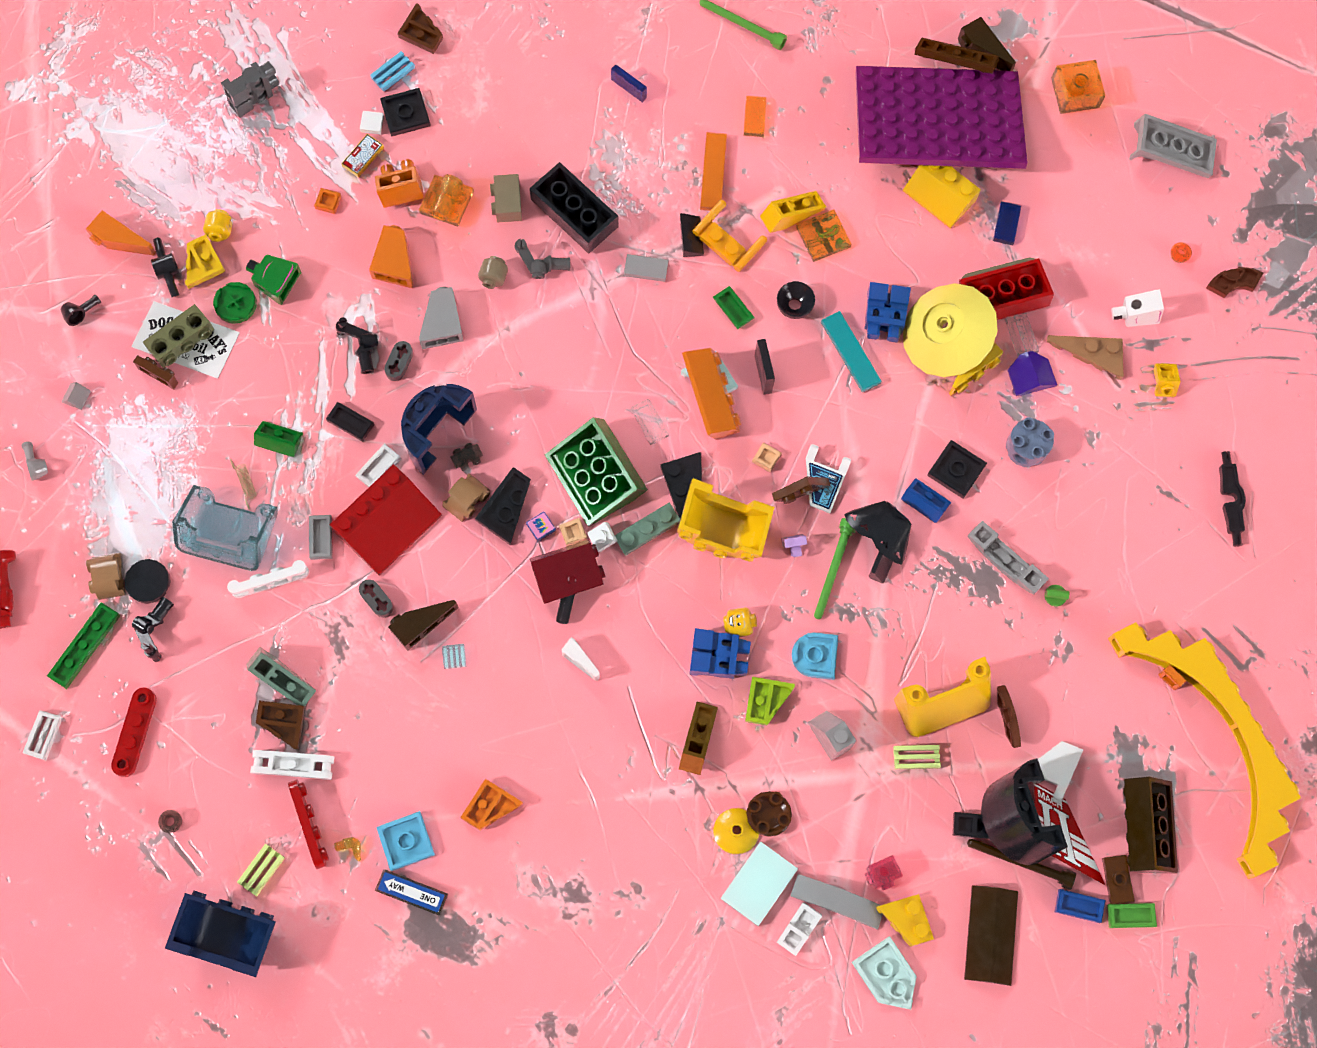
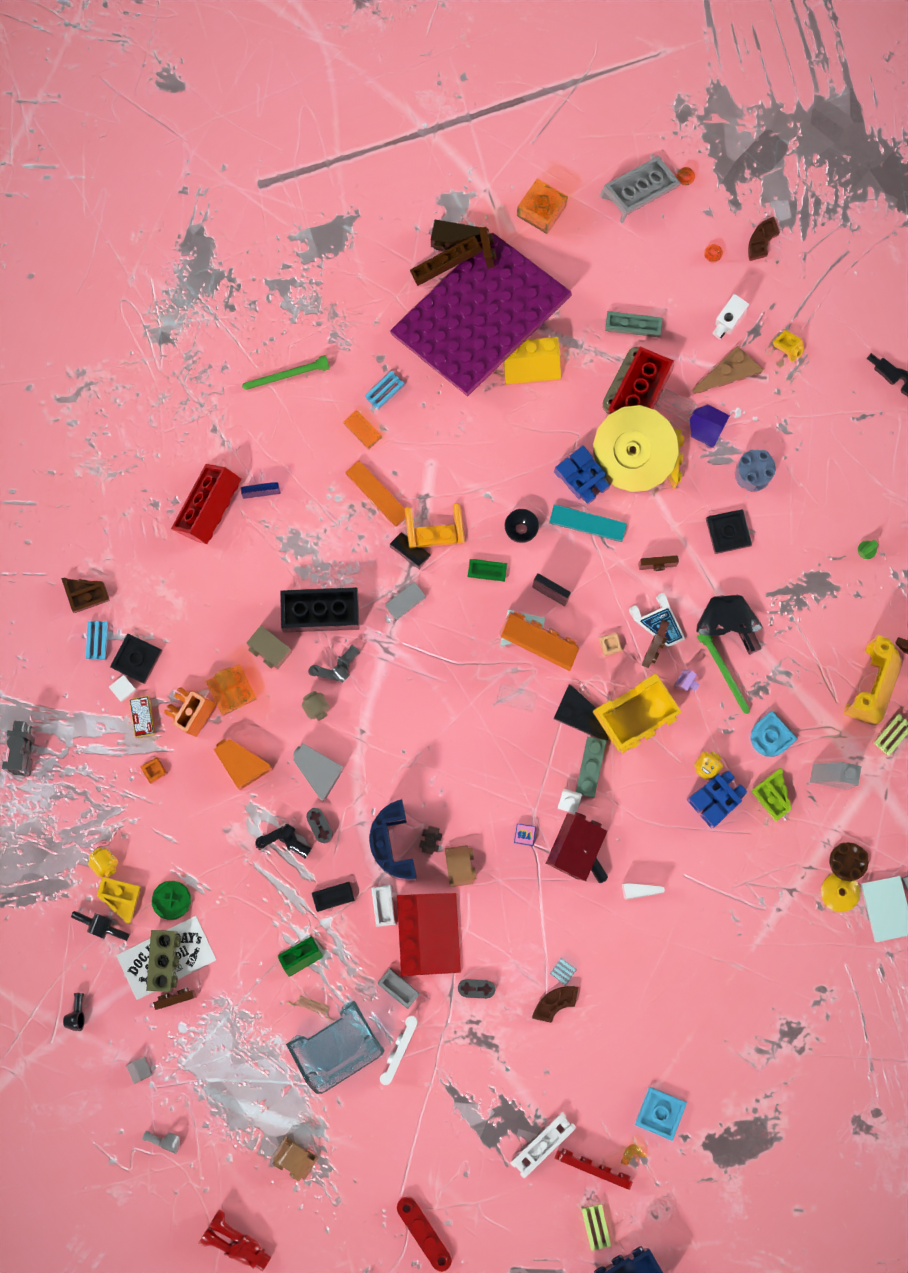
camera: 45 degrees left, 5 degrees up
green tile [47,602,121,689] -> none
orange slope [86,210,156,256] -> none
black tile [124,559,171,604] -> none
black pin [132,597,174,662] -> none
clear smoke plate [158,810,182,833] -> none
green torso [246,254,302,305] -> none
sand green slope [246,647,316,706] -> none
reddish brown wing [256,700,306,750] -> none
tile [375,869,449,916] -> none
dark brown slope [388,600,459,651] -> none
orange wing [460,779,523,831] -> none
black wing [475,467,531,545] -> none
green slope [545,417,648,526] -> none
light nougat tile [559,518,587,546] -> none
pearl gold slope [679,701,718,775] -> none
yellow slope [760,191,826,233] -> none
clear yellow tile [796,209,852,262] -> none
blue slope [901,478,951,523] -> none
light grey slope [967,520,1049,595] -> none
clear blue tile [993,201,1021,246] -> none
none -> red slope [171,464,242,544]
none -> medium azure tile [365,371,405,410]
none -> reddish brown plate [479,227,497,269]
none -> copper tile [532,986,579,1023]
none -> sand green plate [605,311,662,338]
none -> reddish brown plate [638,555,679,571]
none -> clear orange plate [677,167,695,185]

